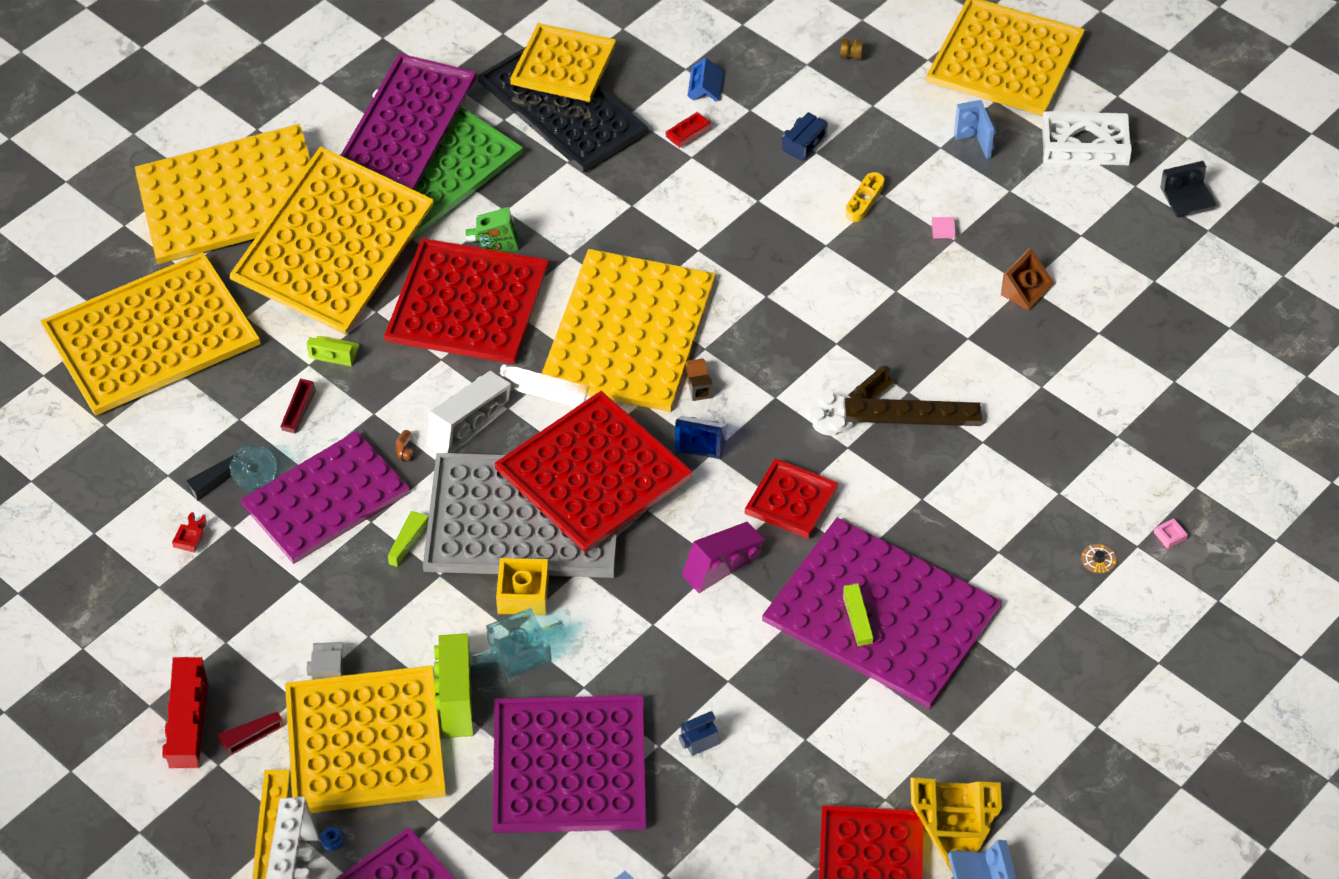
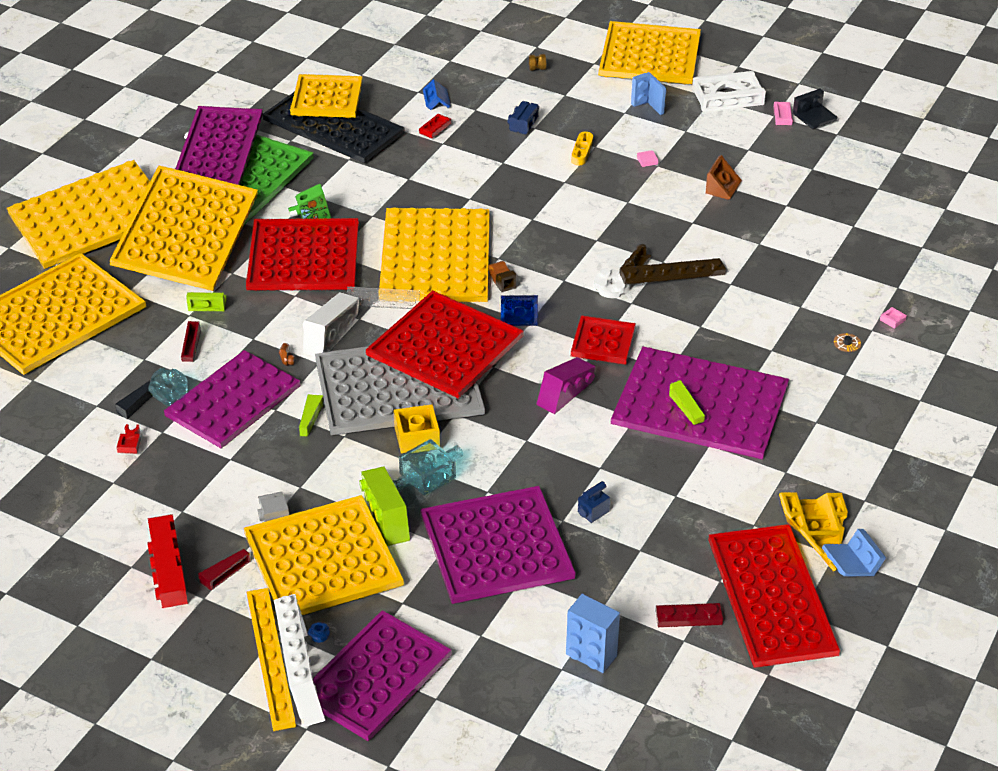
camera: 15 degrees left, 10 degrees down
none -> bright pink tile [773,102,793,125]

